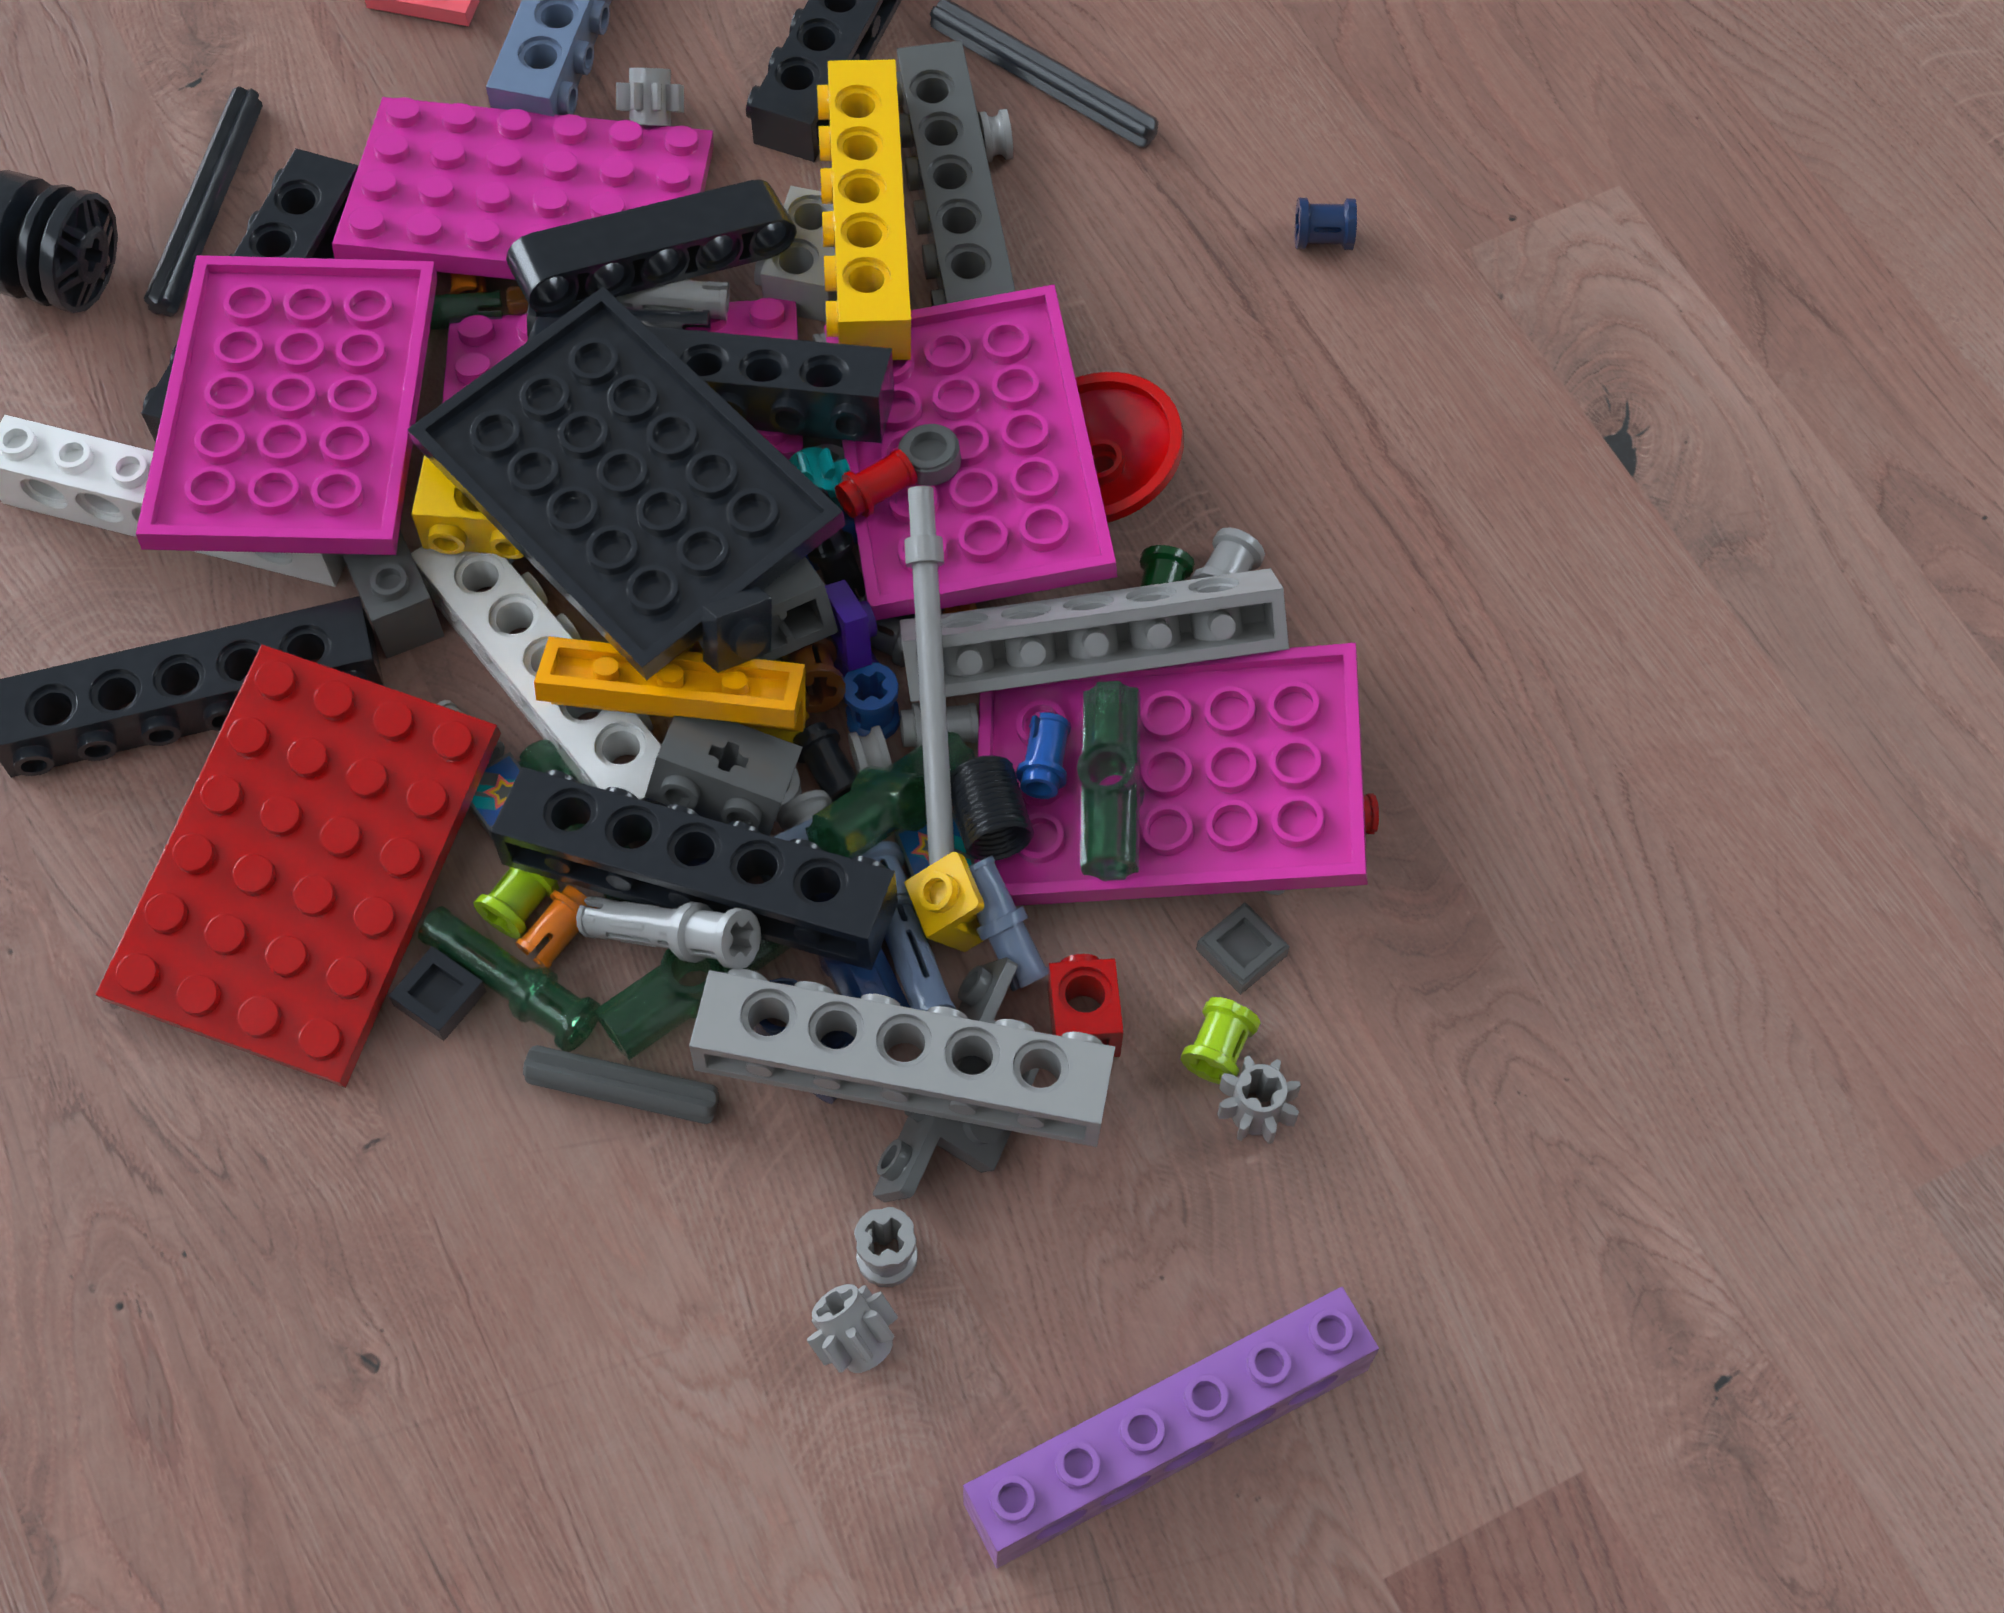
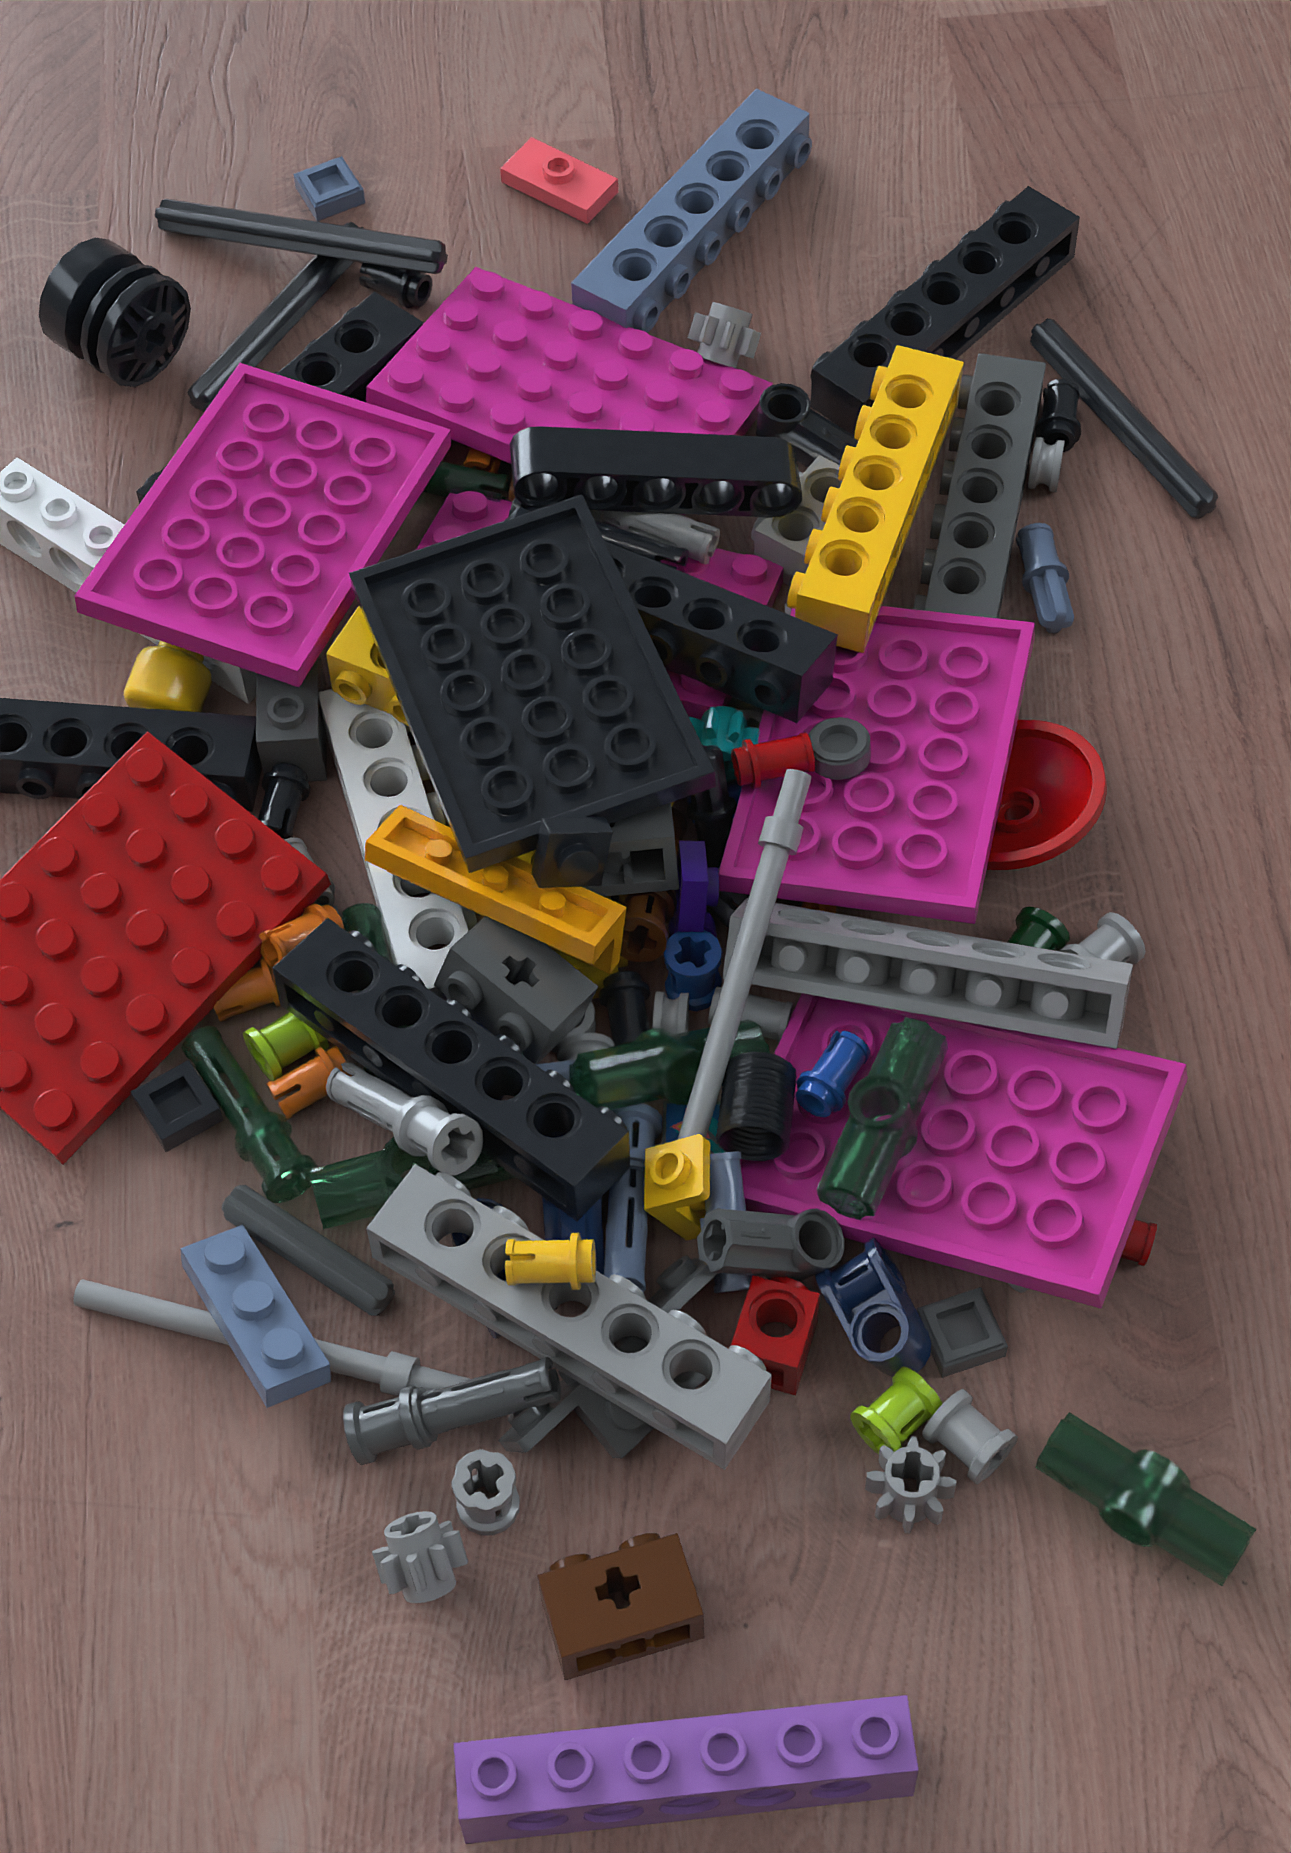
camera: 25 degrees right, 5 degrees down
none -> light grey bar [73,1279,470,1396]
none -> yellow head [123,641,212,712]
none -> black axle [155,199,448,274]
none -> sand blue plate [180,1225,331,1408]
none -> orange pin [214,958,281,1022]
none -> black pin [258,763,311,840]
none -> orange pin [259,903,344,968]
none -> sand blue tile [293,156,365,221]
none -> dark grey pin [343,1357,561,1465]
none -> black pin [359,263,433,308]
none -> yellow pin [505,1233,596,1290]
none -> reddish brown brick [537,1533,704,1681]
none -> dark grey piece [697,1208,845,1282]
none -> black piece [755,383,859,467]
none -> dark blue piece [815,1237,932,1377]
none -> light grey bush [922,1389,1018,1484]
none -> sand blue axle [1016,523,1074,633]
none -> black pin [1035,379,1081,452]
none -> clear green piece [1035,1412,1257,1586]

